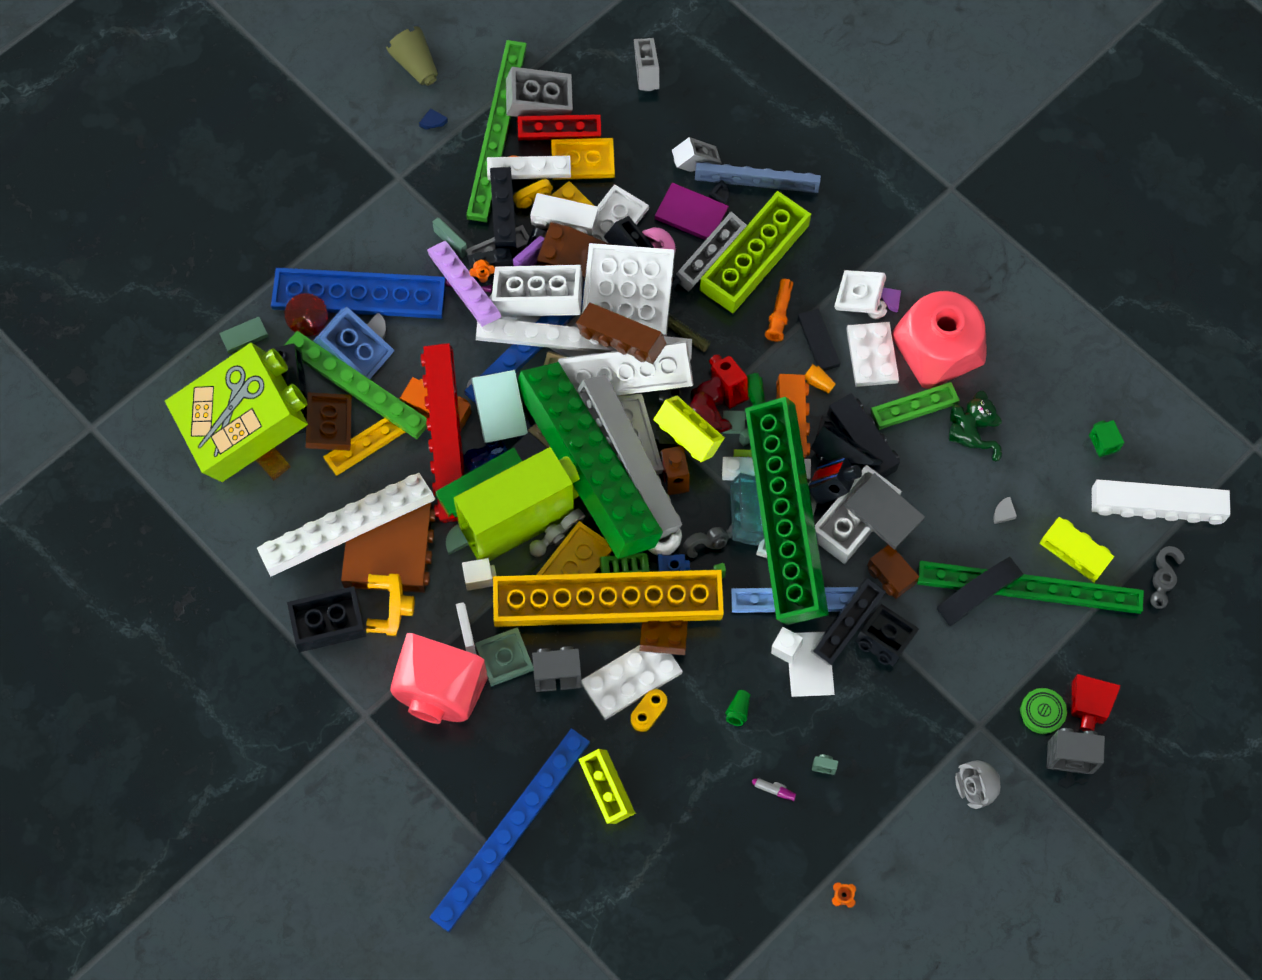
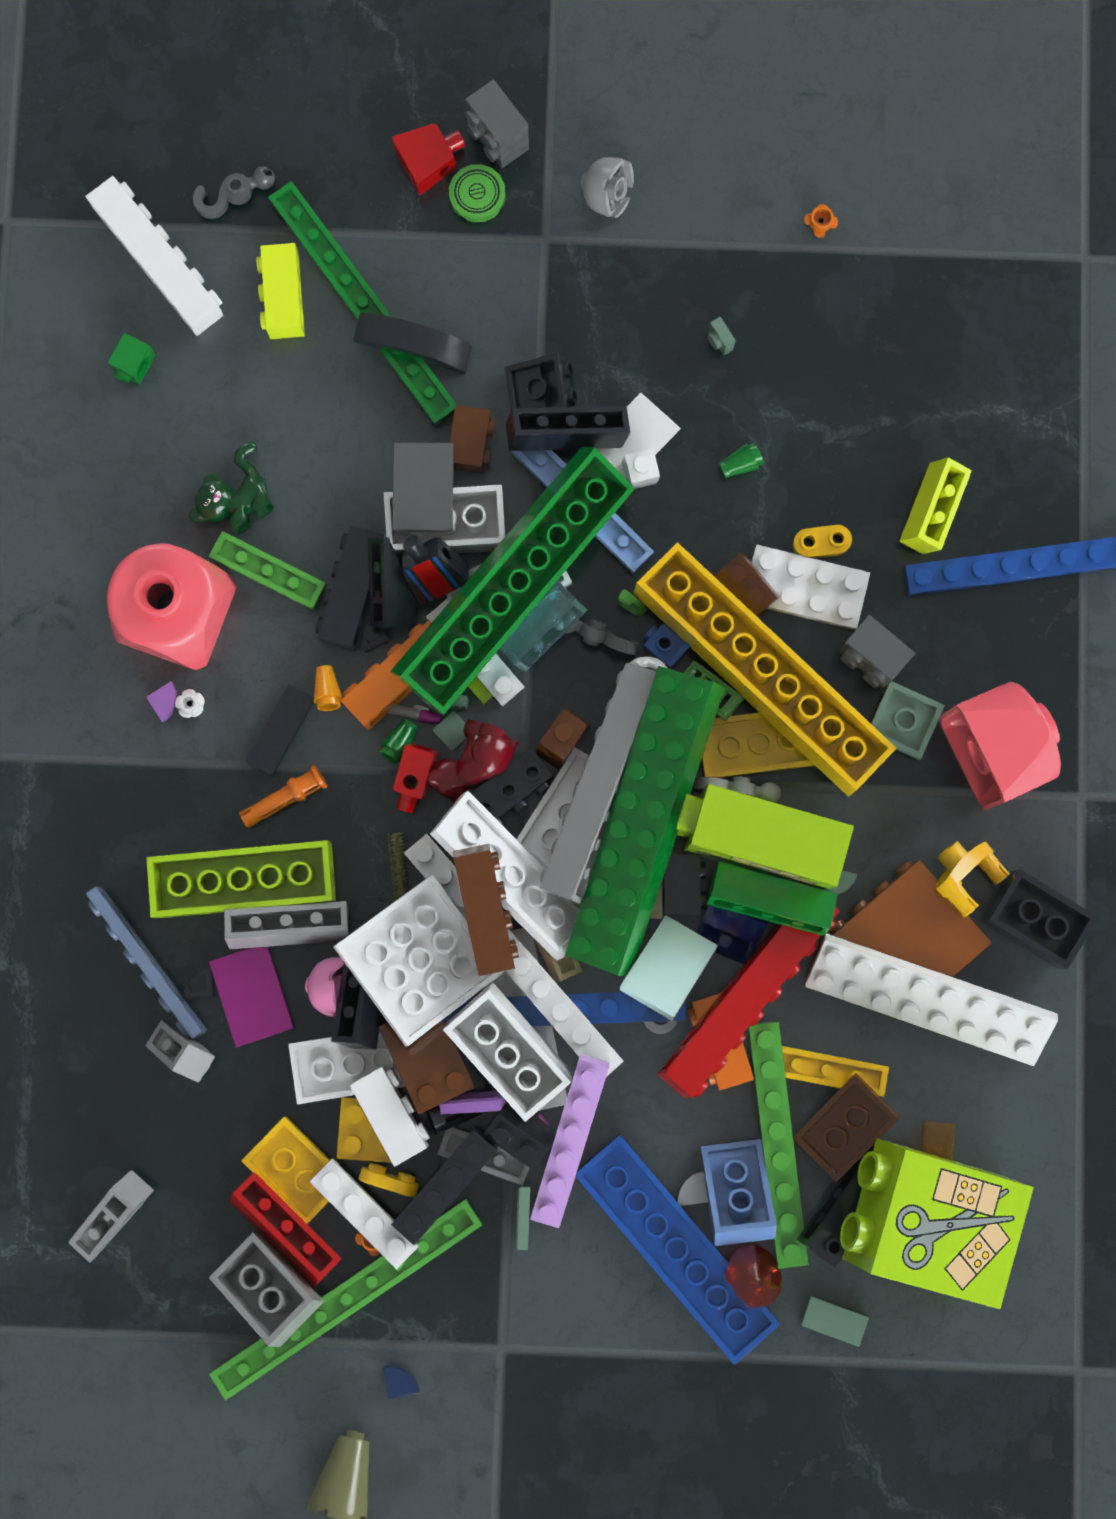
camera: 130 degrees left, 15 degrees up
white tile [456,602,476,654] -> none
white brick [462,558,496,591] -> none
orange plate [469,259,495,283] -> none
neon yellow brick [653,396,725,462] -> none
piece [752,778,796,801] -> none
white tile [834,270,886,313] -> none
white plate [847,322,899,387] -> none
light grey tile [993,497,1017,524] -> none

